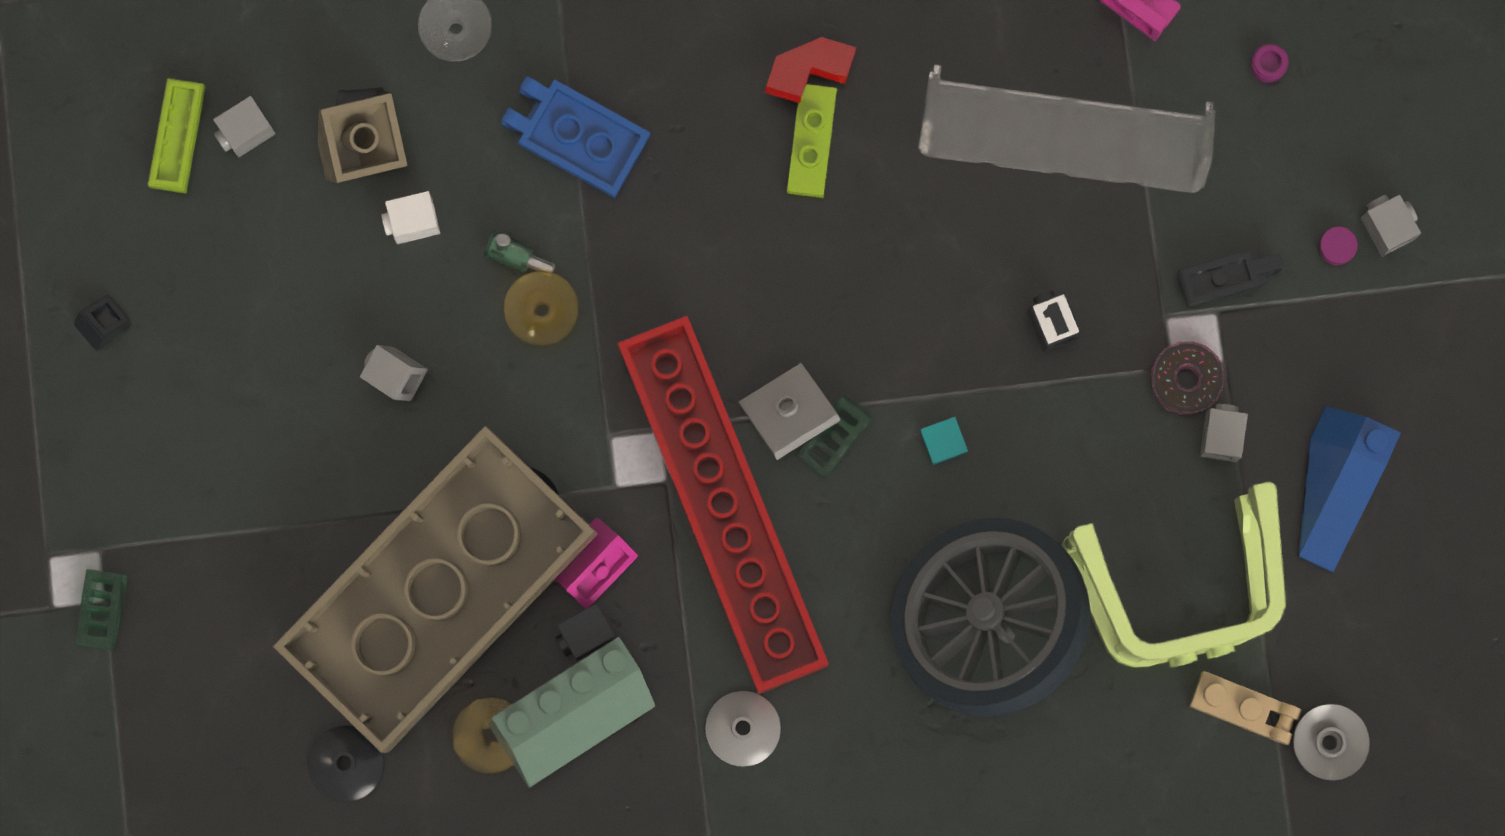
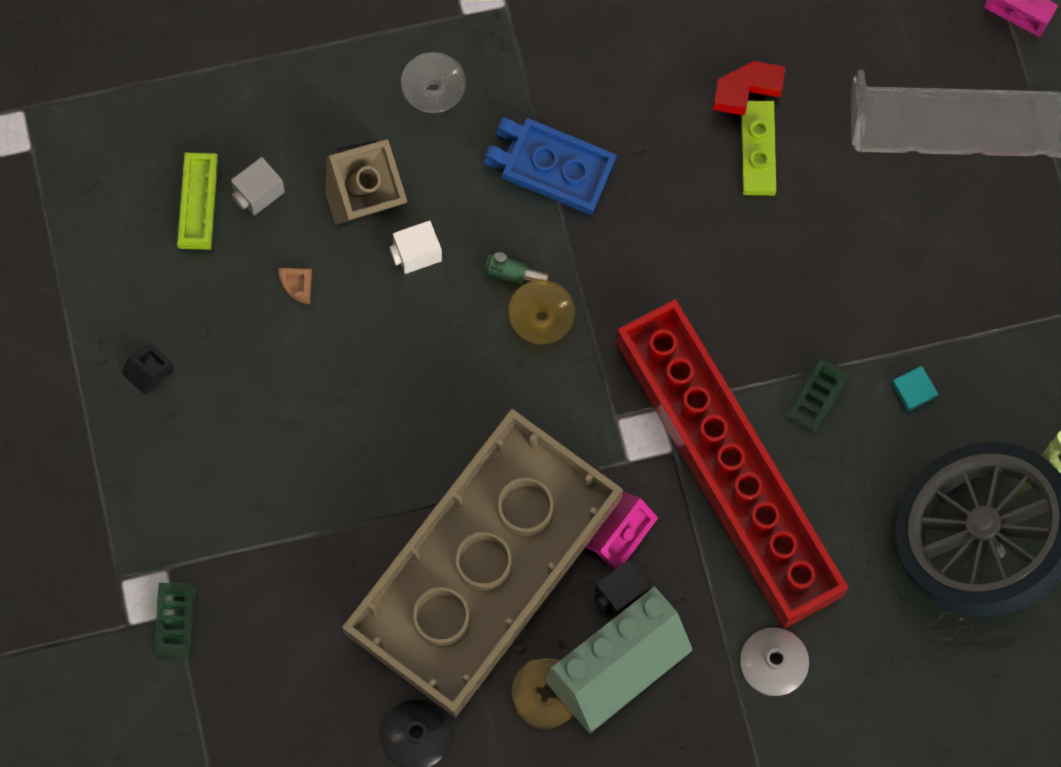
camera: 10 degrees left, 10 degrees down
light grey brick [360,345,428,401] -> none
light grey plate [739,363,840,460] -> none
brick [1027,291,1082,352] -> none
none -> medium nougat tile [279,268,312,304]

